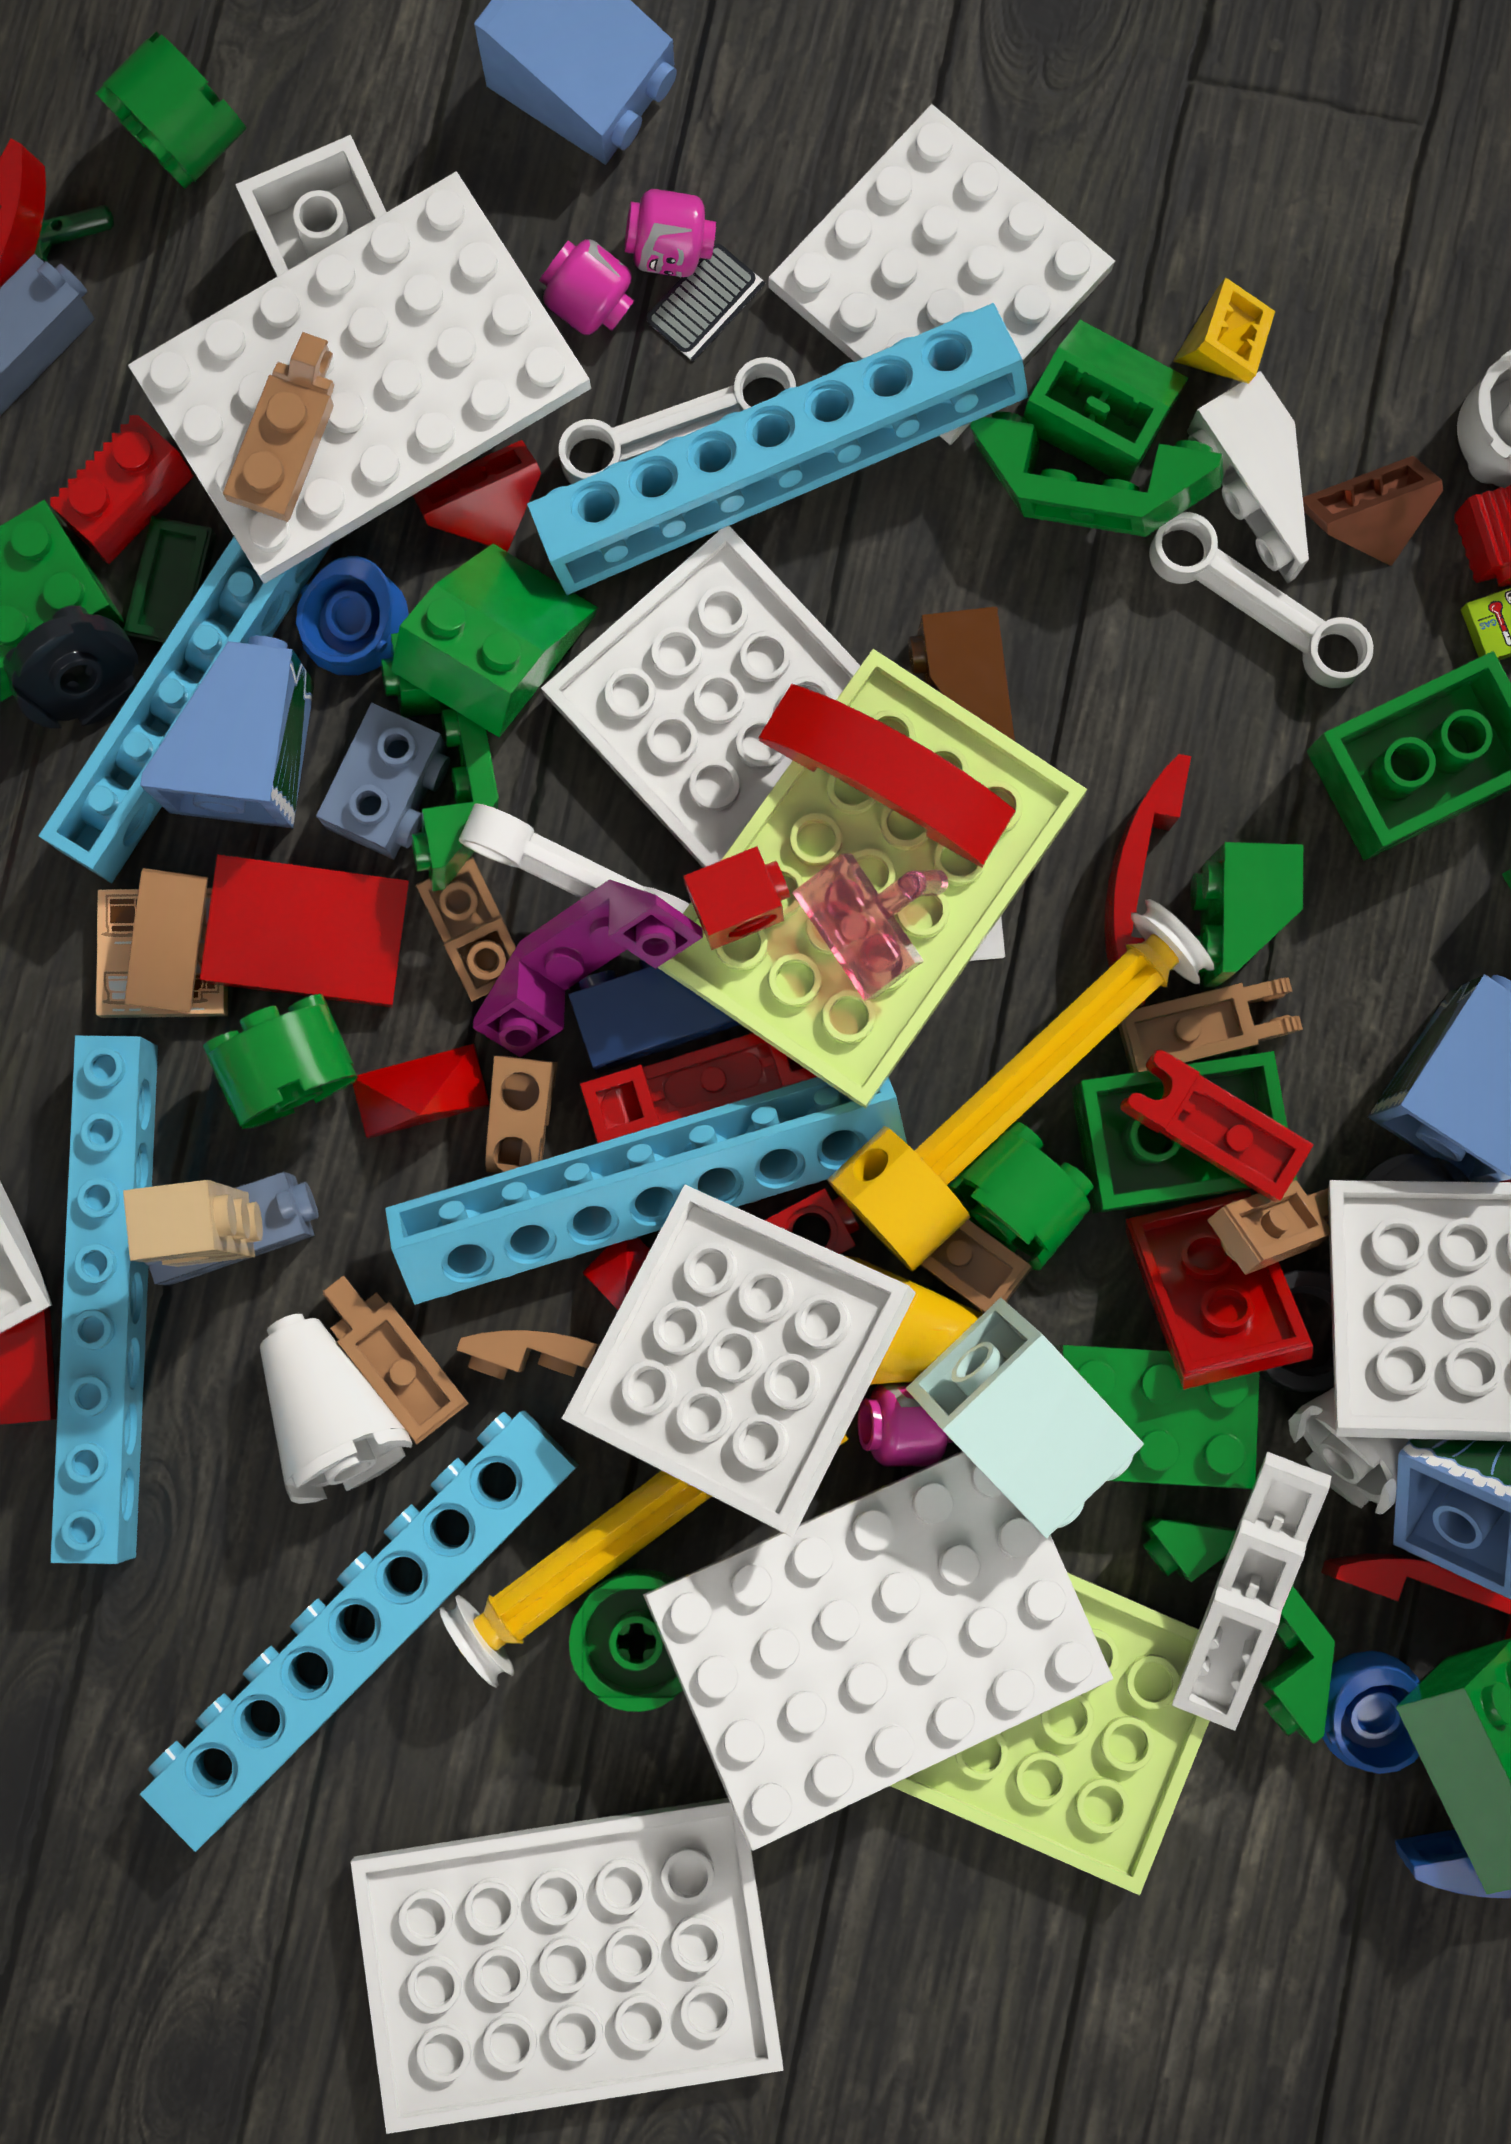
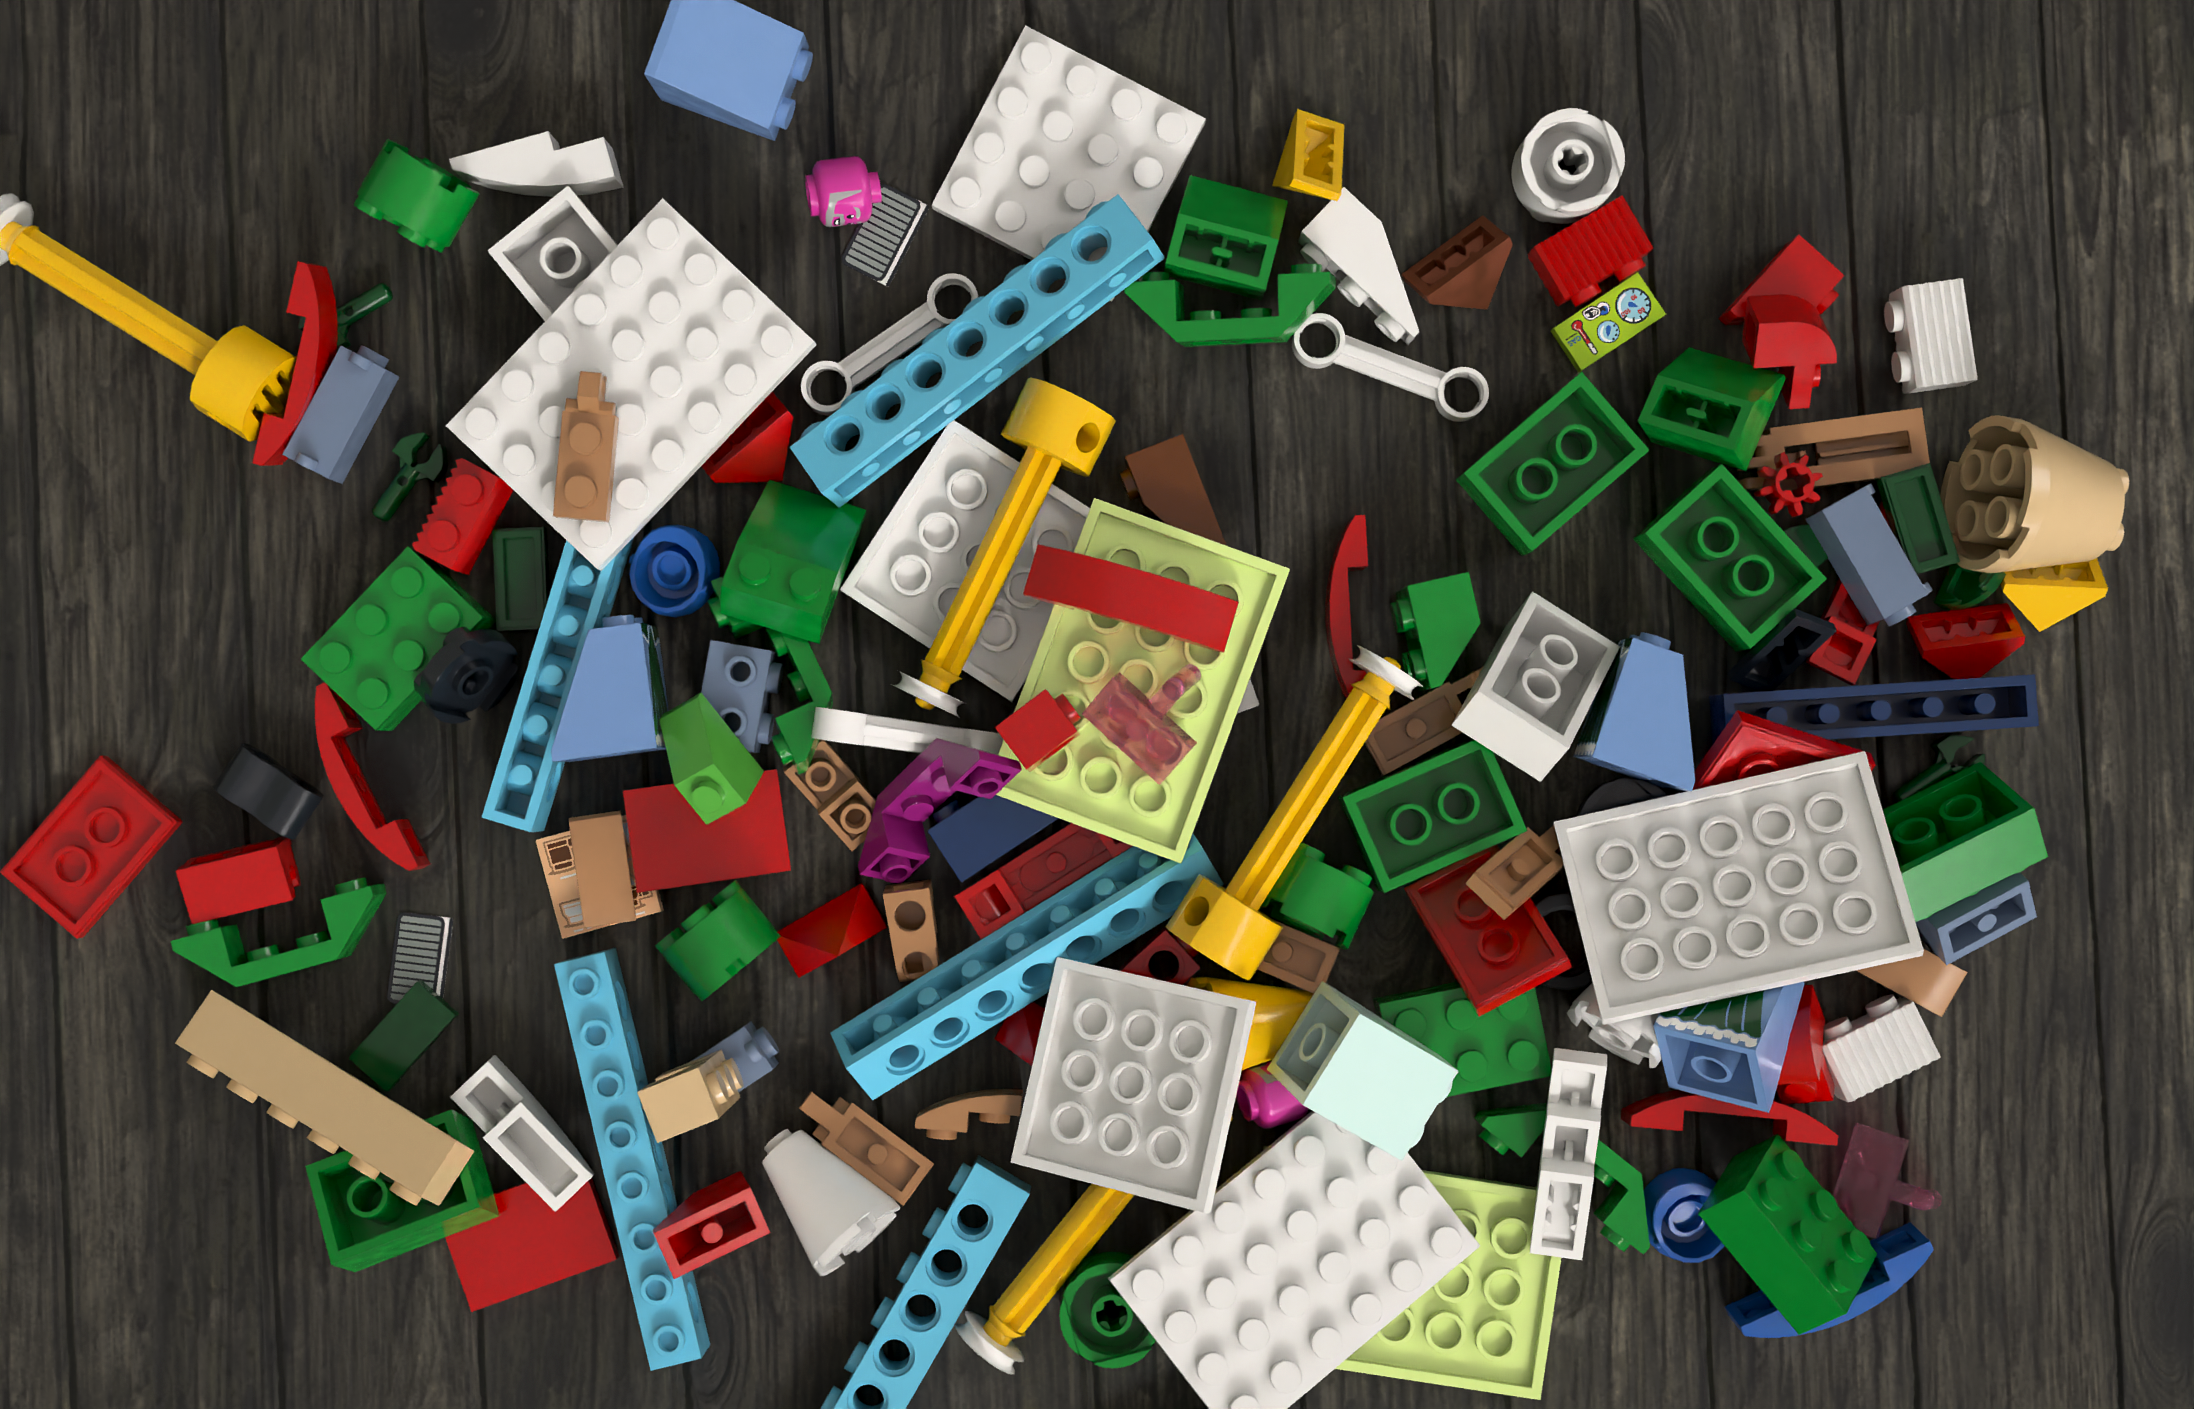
camera: 15 degrees left, 5 degrees up
dark pink head [539,239,634,335] -> none
red plate [1120,1050,1314,1202] -> none
none -> dark green bar [372,433,448,522]
none -> white slope [449,131,623,197]
none -> red slope [652,1171,770,1279]
none -> bright green slope [659,693,764,825]
none -> yellow piece [891,377,1116,717]
none -> white brick [1452,591,1620,782]

